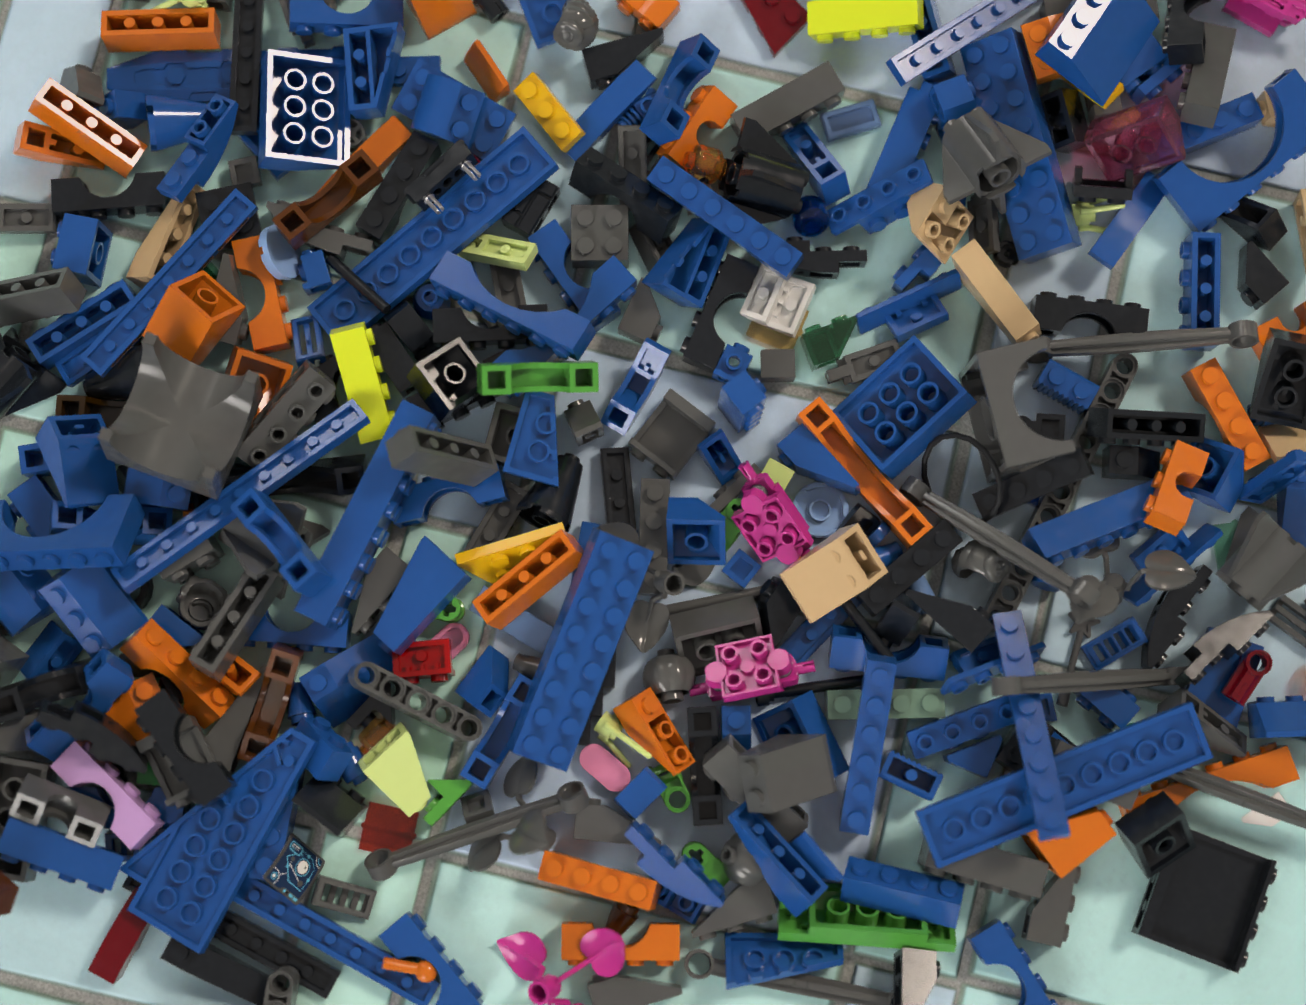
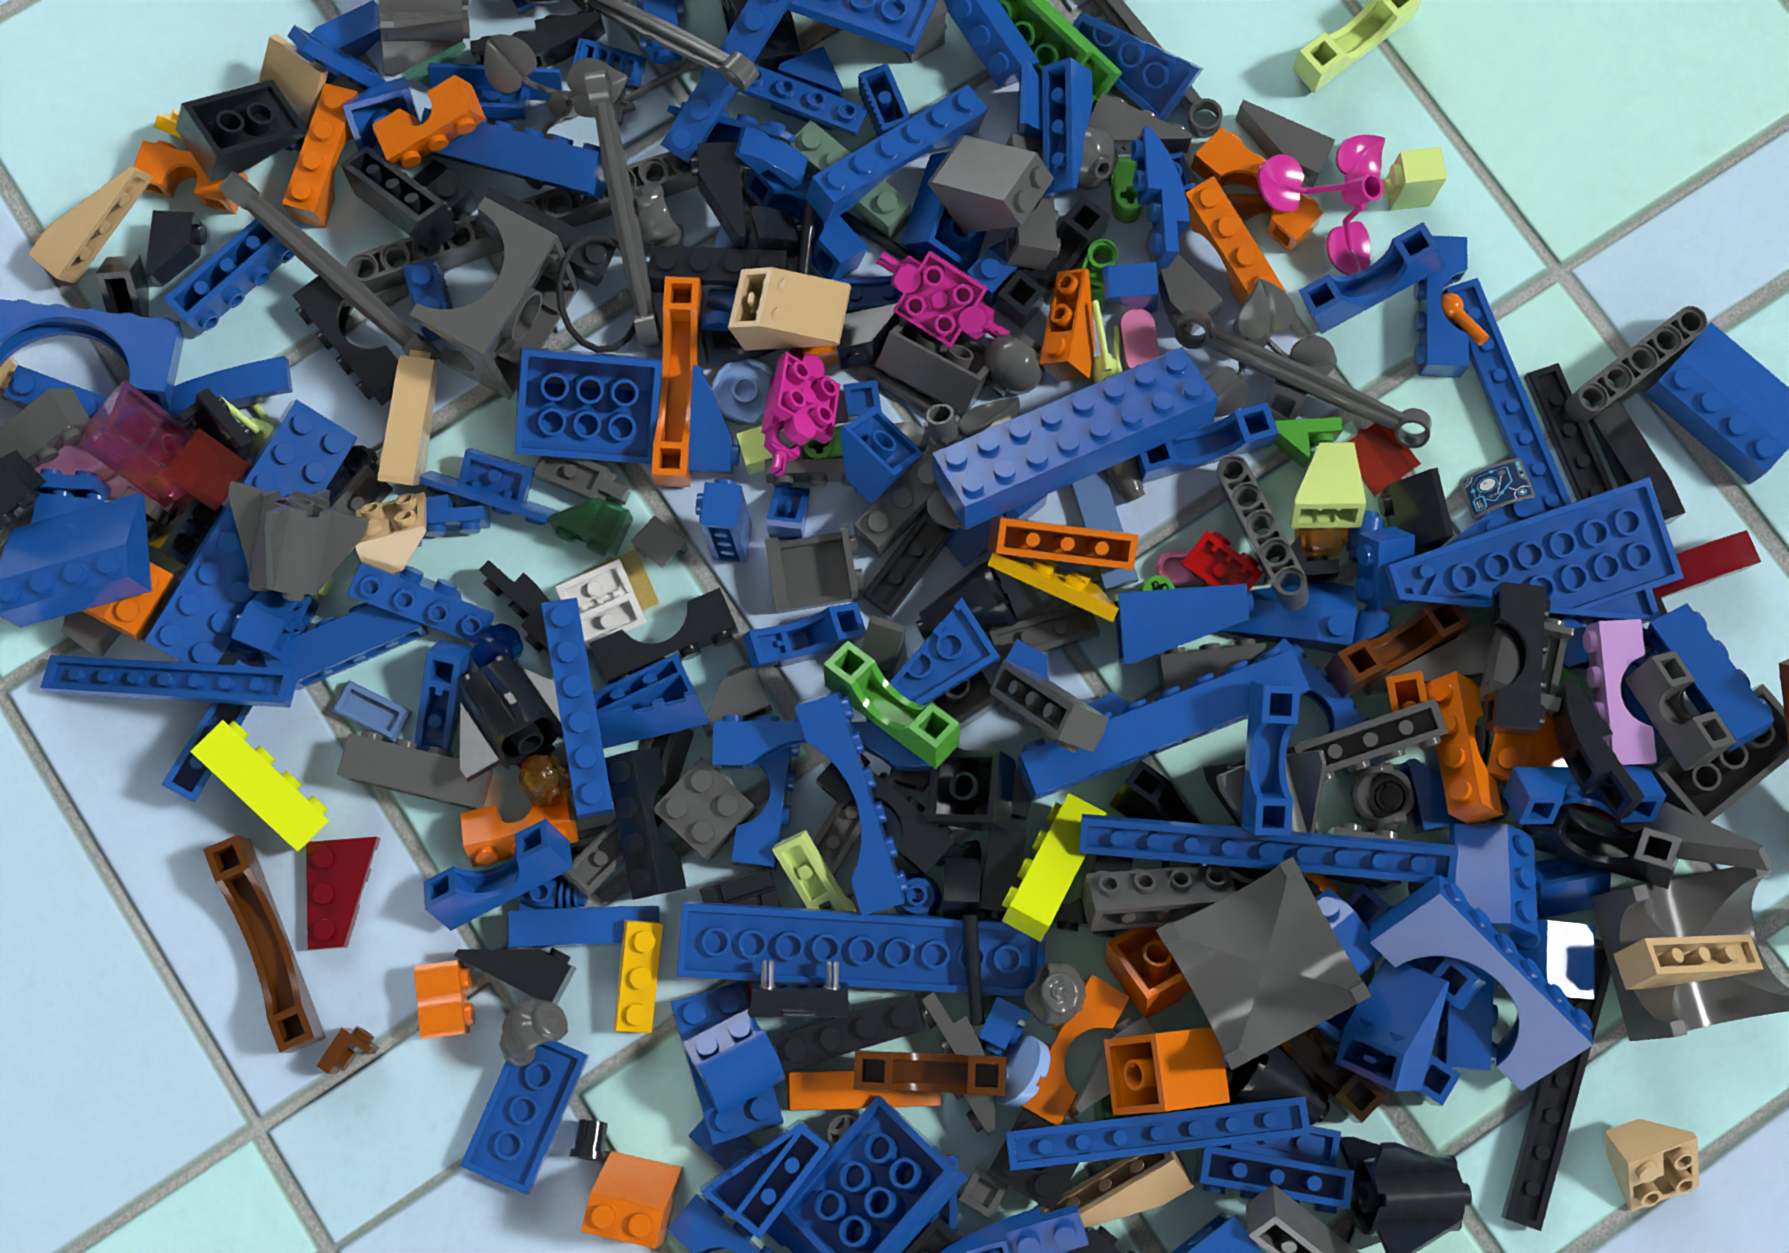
camera: 135 degrees left, 5 degrees down
blue tile [291,315,326,368] -> none
dark grey slope [310,874,377,920] -> none
blue slope [455,644,509,718] -> none
orange slope [464,39,510,102] -> none
blue brick [712,342,753,384] -> none
black plate [1020,413,1066,441] -> none
none -> clear red piece [163,428,251,511]
none -> blue slope [735,126,808,189]
none -> dark grey hair [1024,961,1086,1027]
none -> blue arch [1298,222,1445,334]

